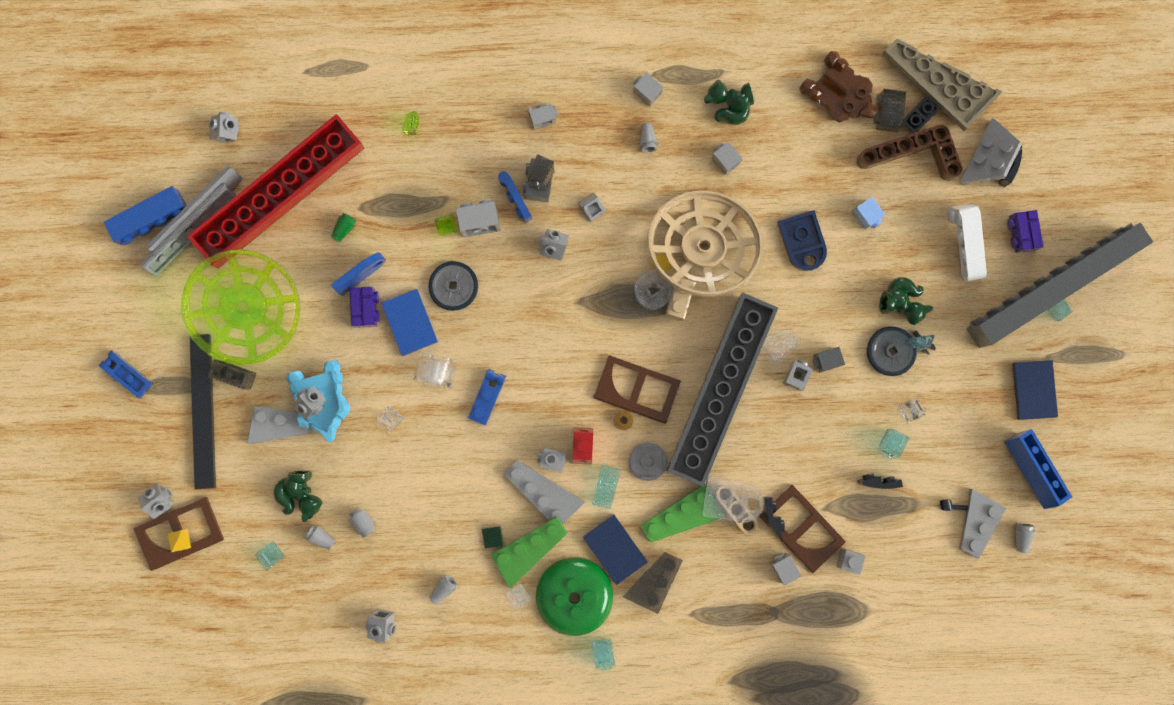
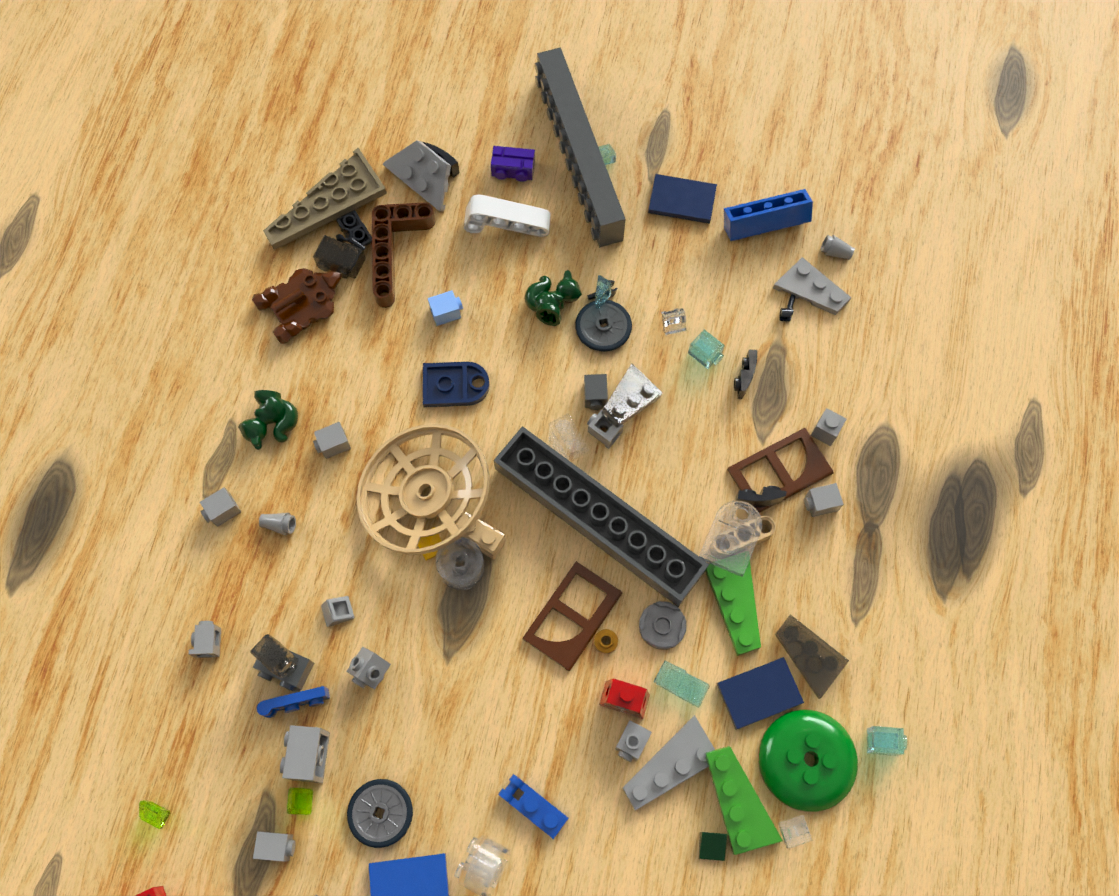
camera: 70 degrees left, 15 degrees down
none -> light grey brick [253,831,296,862]
none -> black hand [336,228,366,252]
none -> clear smoke wing [601,364,663,428]

